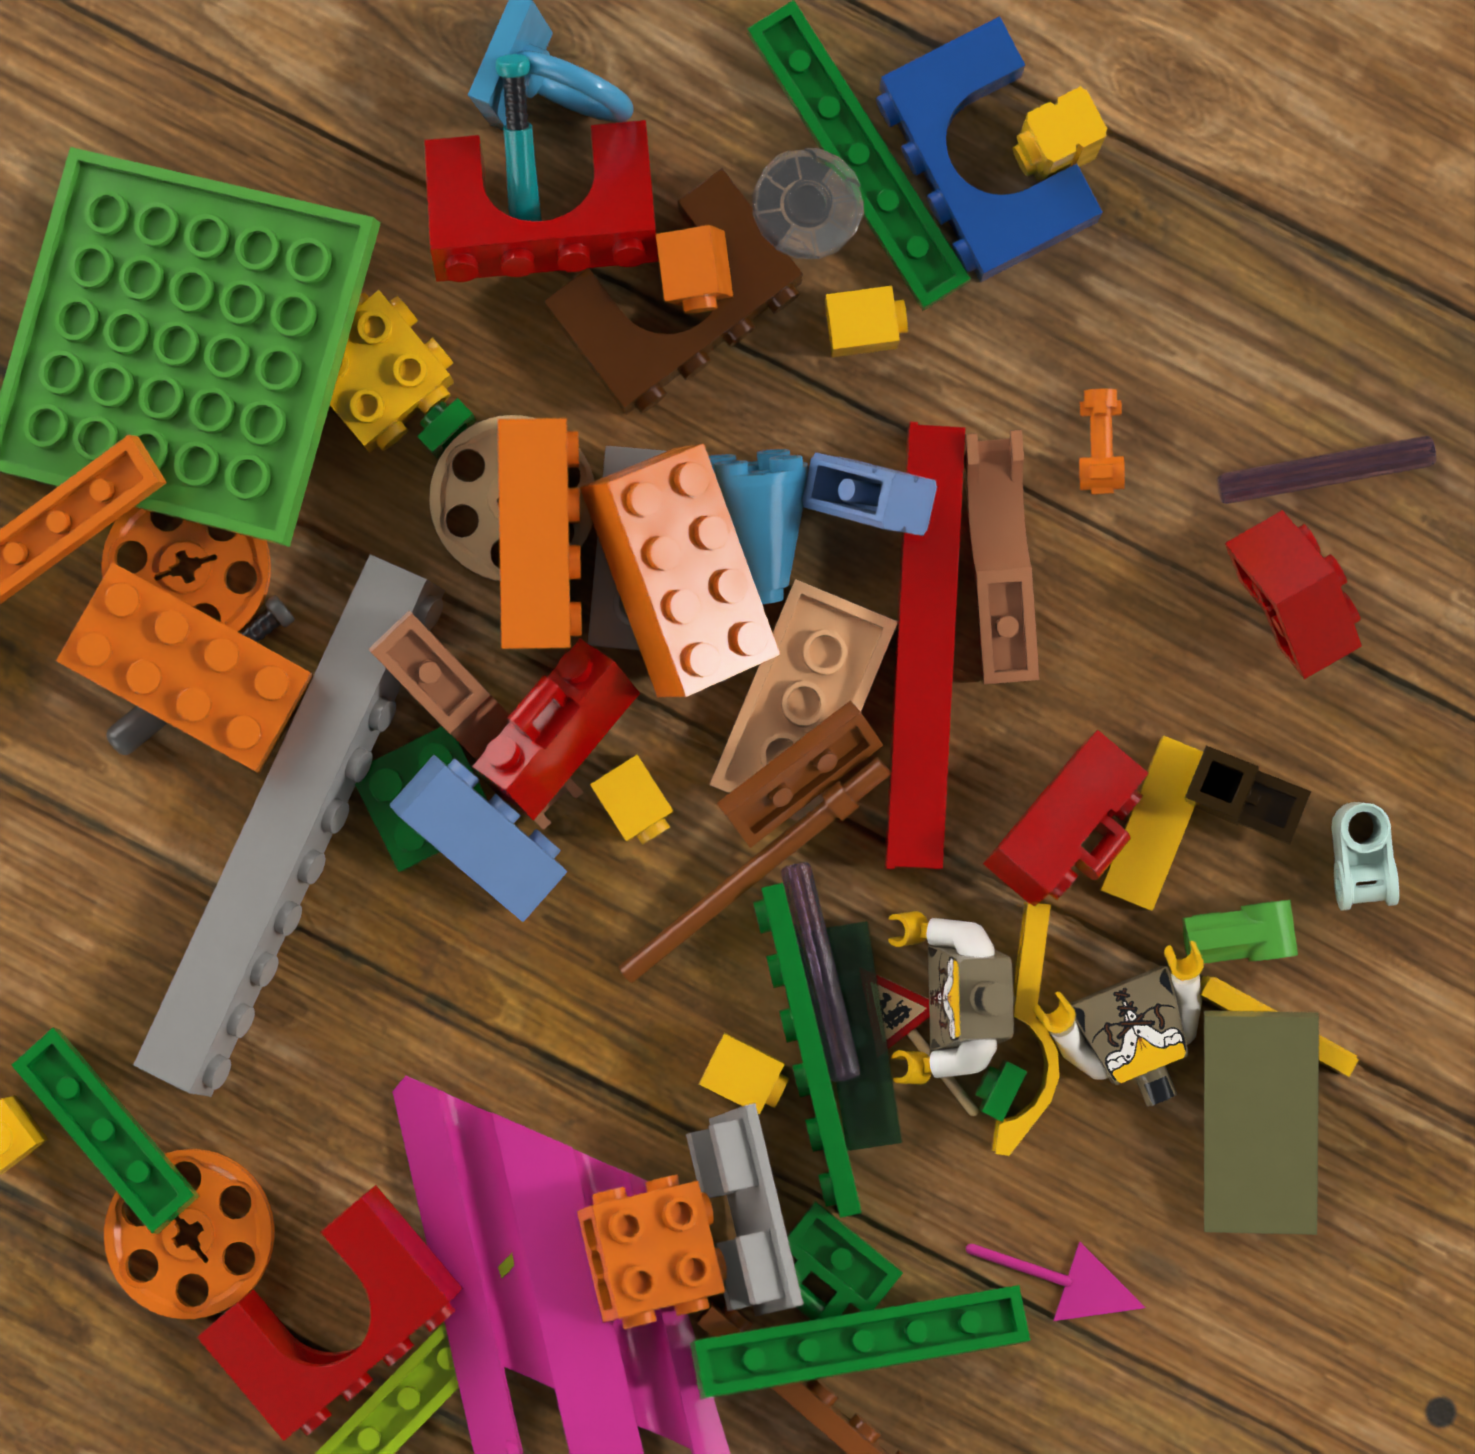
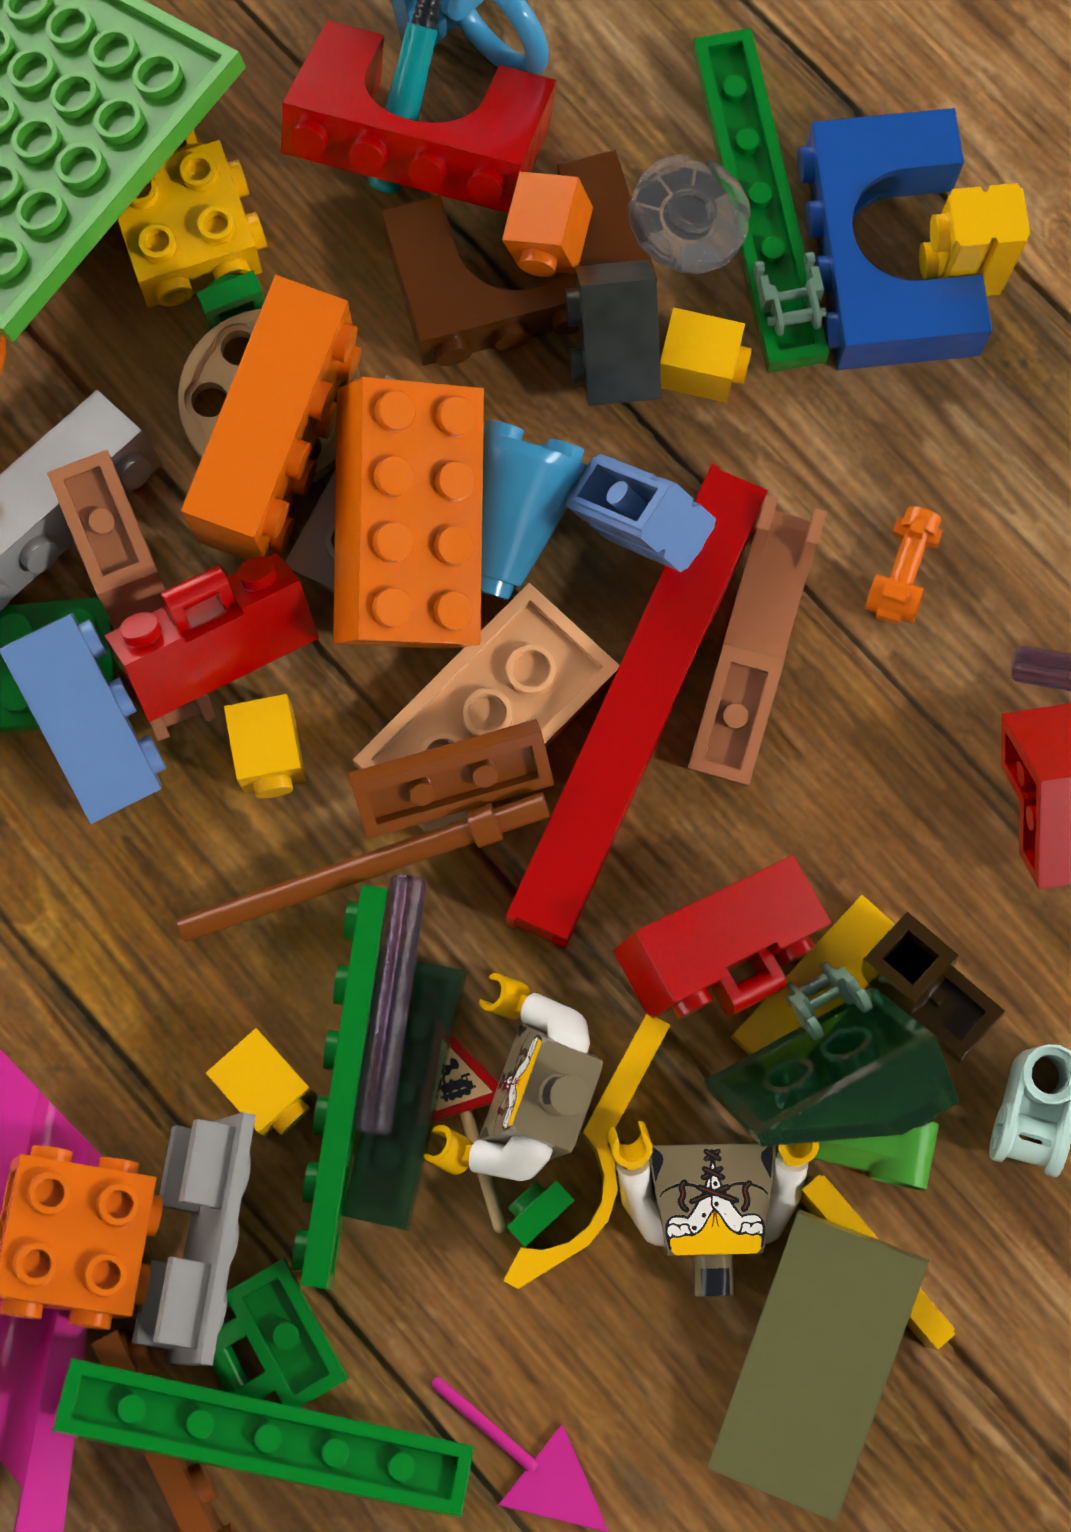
camera: 20 degrees right, 10 degrees down
none -> pearl dark grey brick [565,260,662,406]
none -> clear green slope [704,987,960,1147]
none -> sand green piece [753,252,826,336]
none -> sand green piece [785,962,873,1040]

